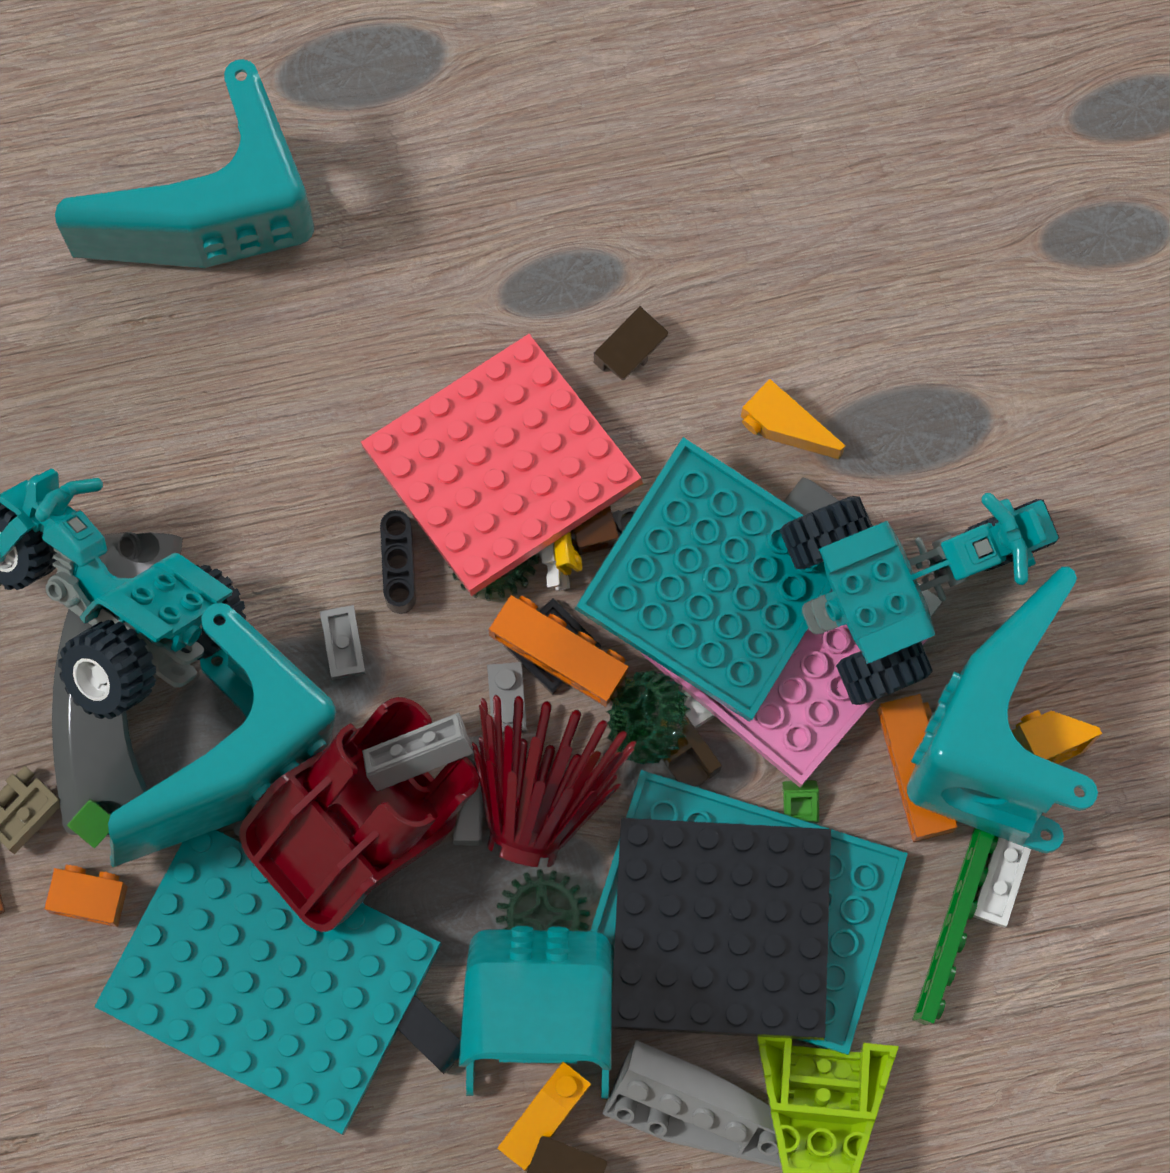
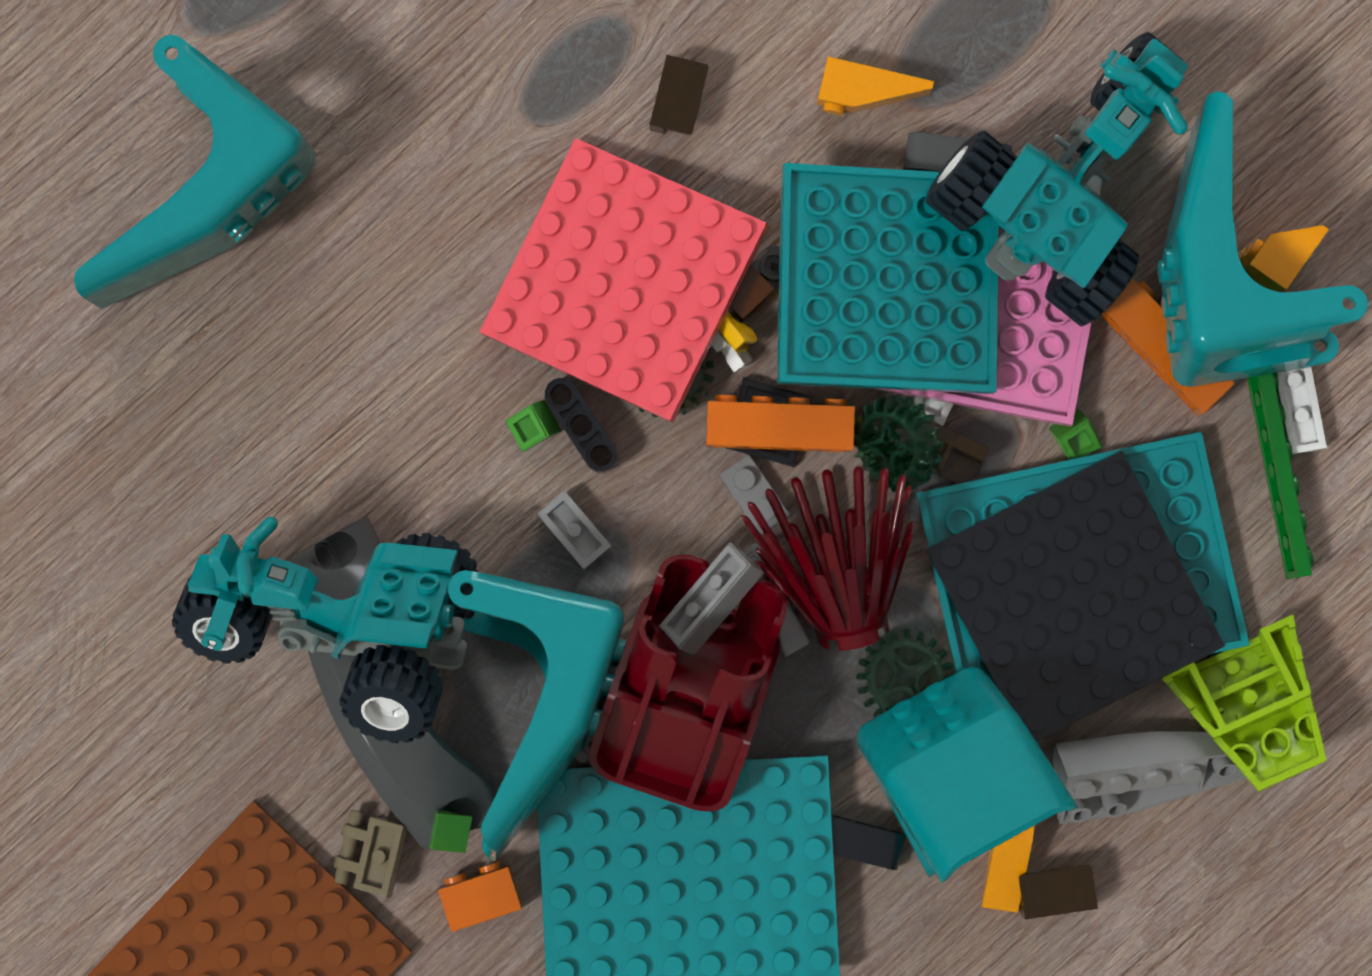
camera: 30 degrees left, 10 degrees up
none -> bright green slope [505,400,561,452]

